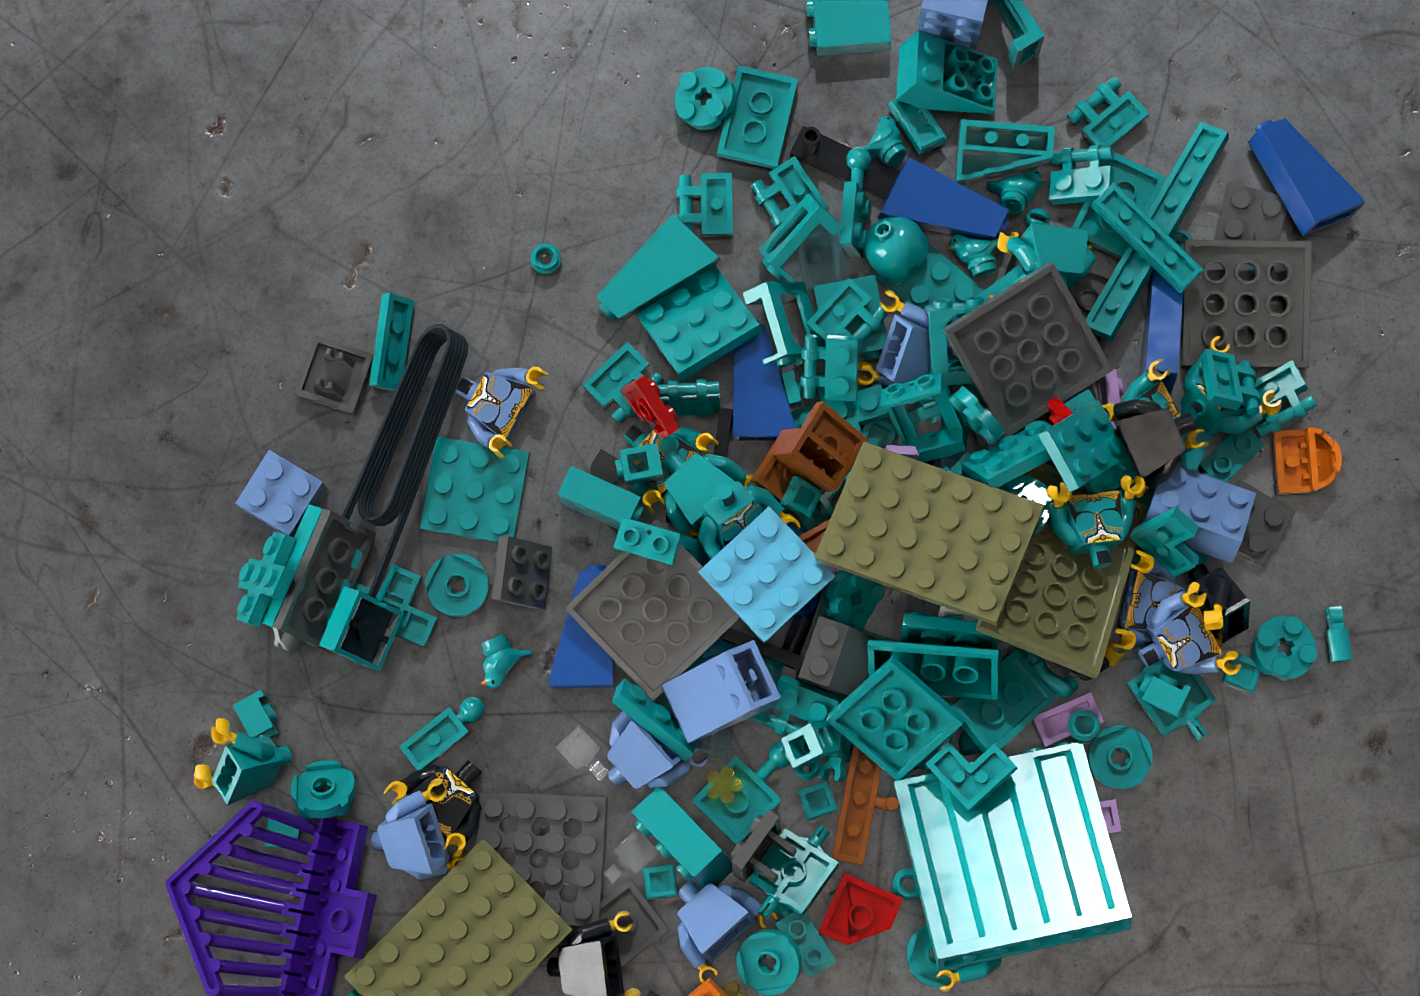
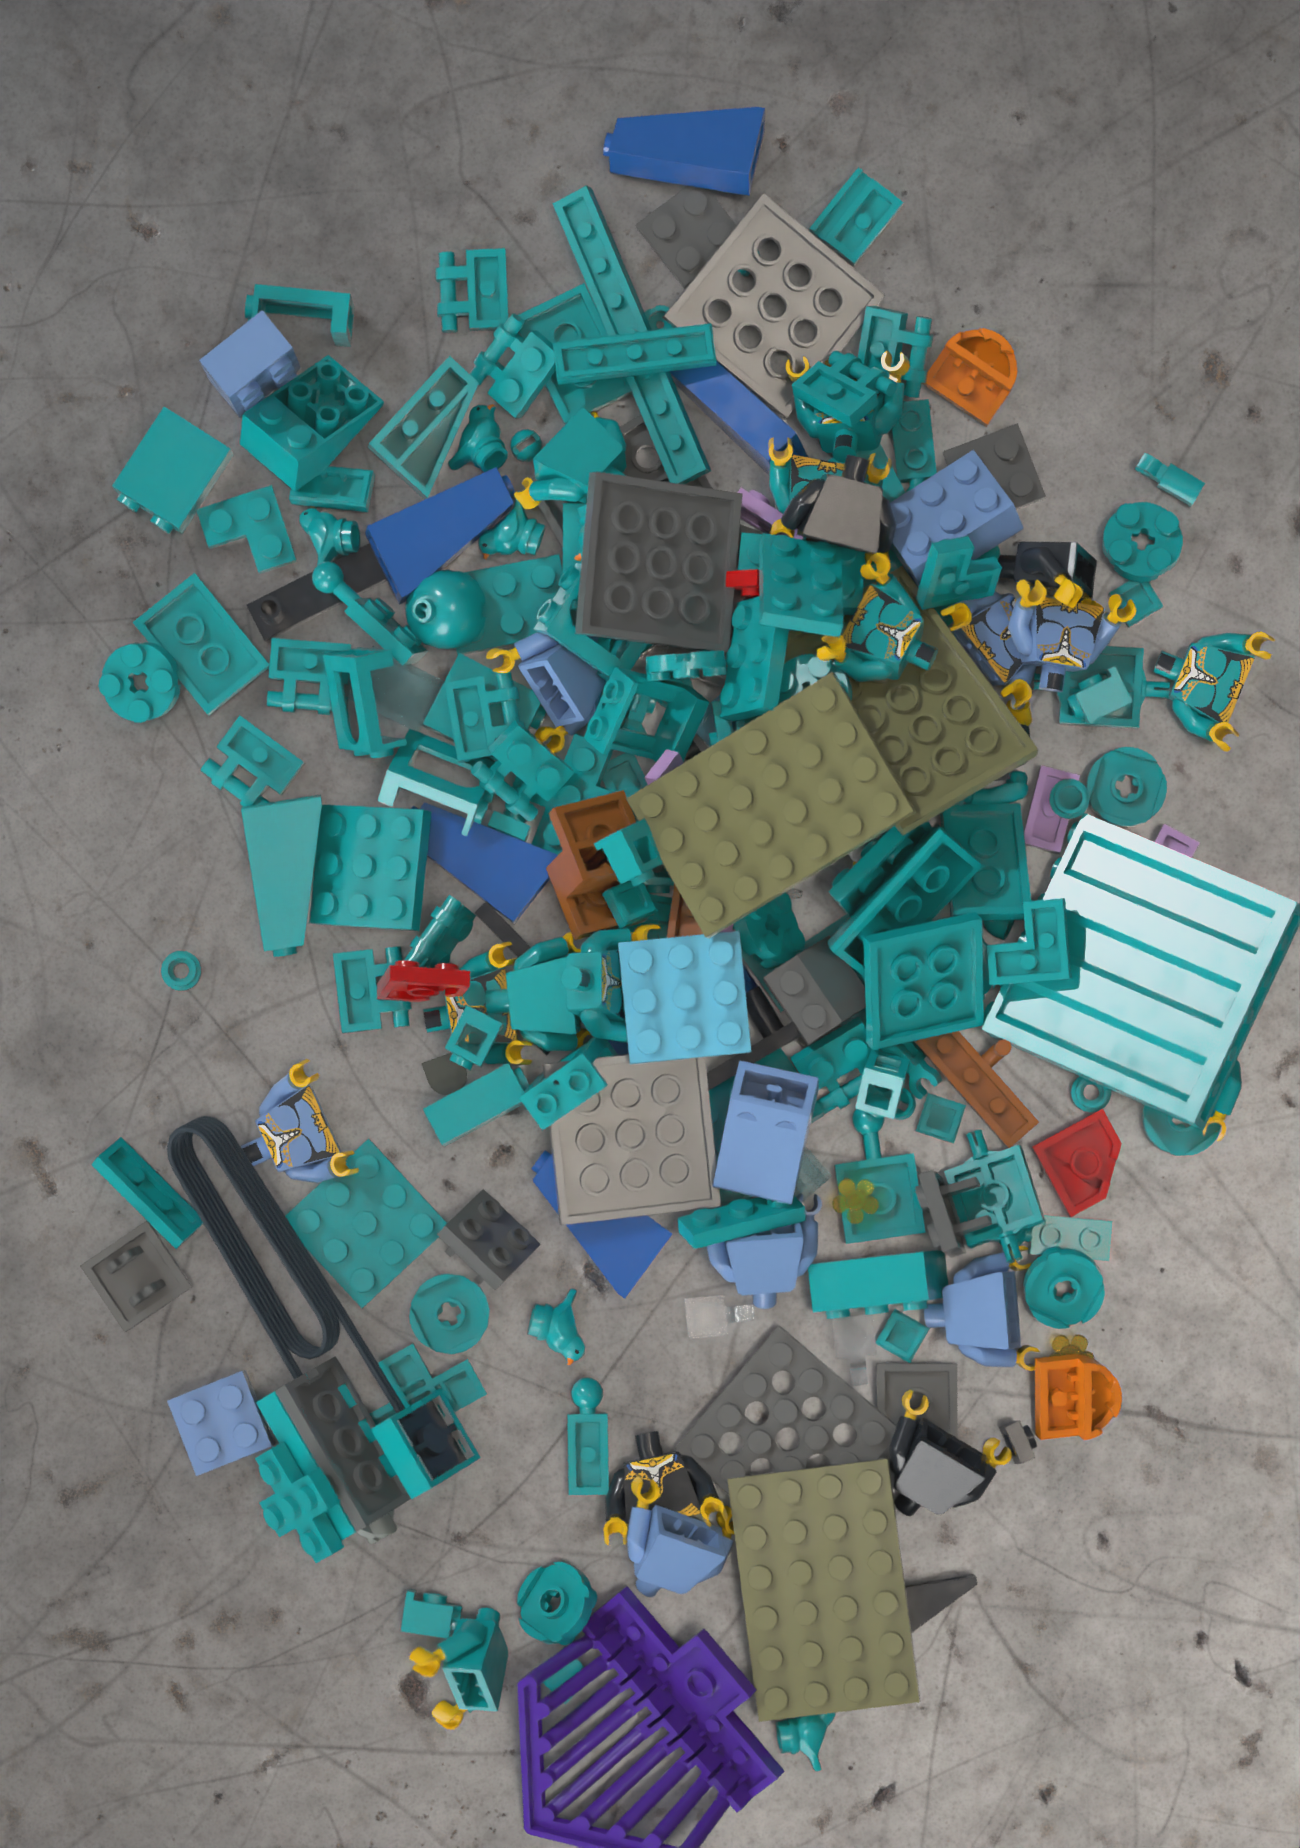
camera: 55 degrees left, 5 degrees up
none -> teal plate [196,485,297,574]
none -> teal brick [594,818,663,887]
none -> teal plate [809,167,903,266]
none -> torso [1153,632,1275,752]

